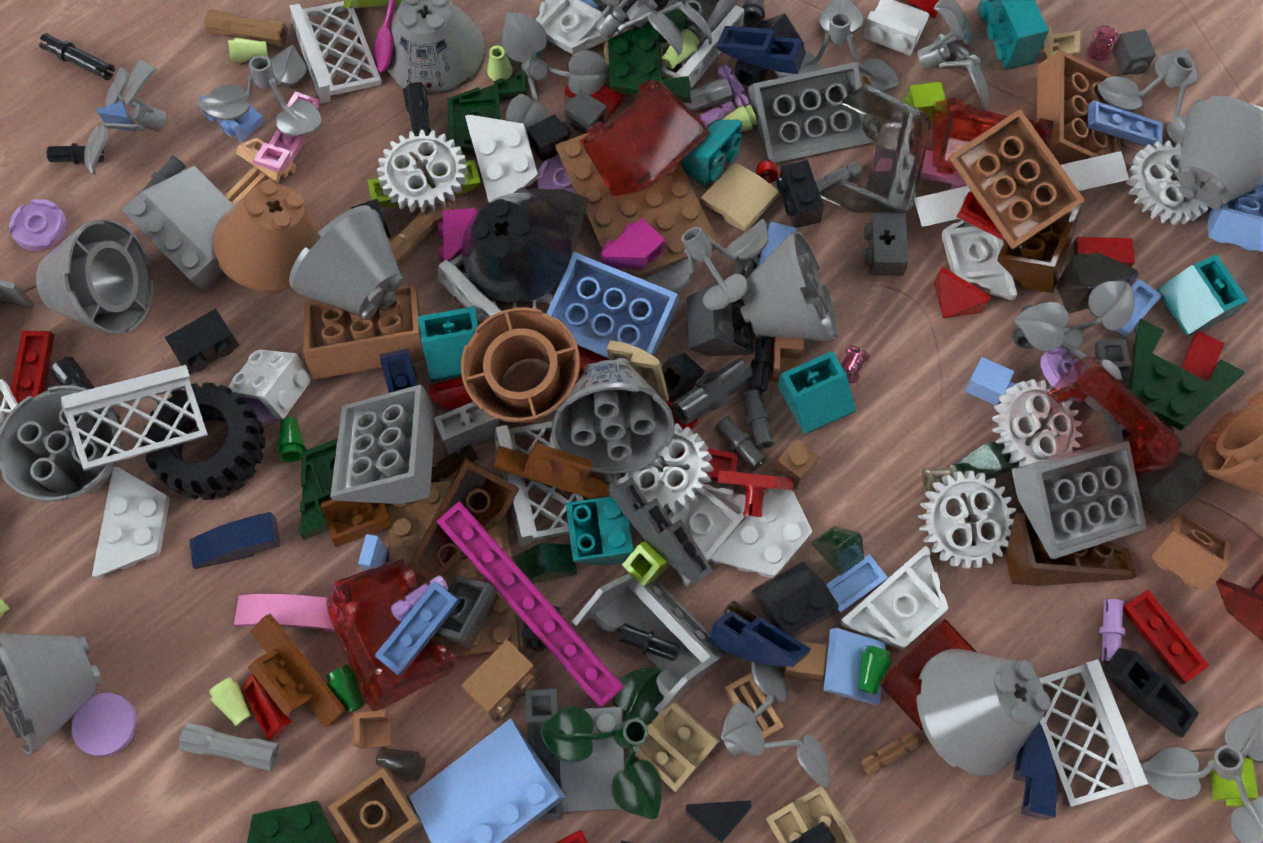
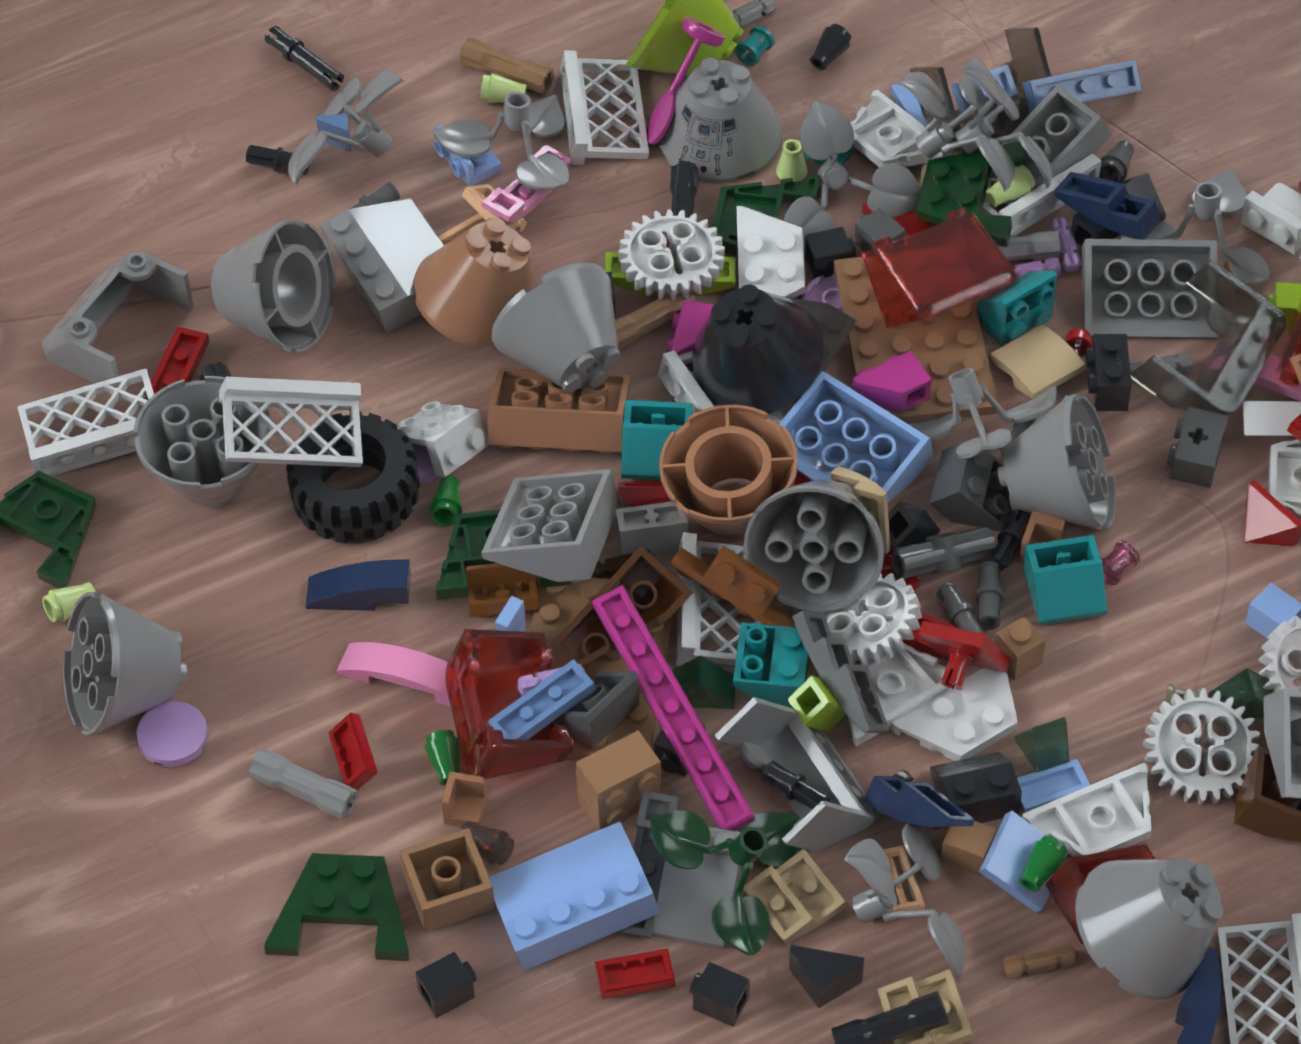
camera: 15 degrees right, 15 degrees down
lavender tile [9,199,67,251] -> none
white wing [92,467,170,579] -> none
black brick [165,308,239,375] -> none
yellowish green cone [209,677,252,726] -> none
dark orange bracket [248,614,345,727] -> none
dark blue slope [380,348,419,393] -> none
yellowish green cone [721,104,758,132] -> none

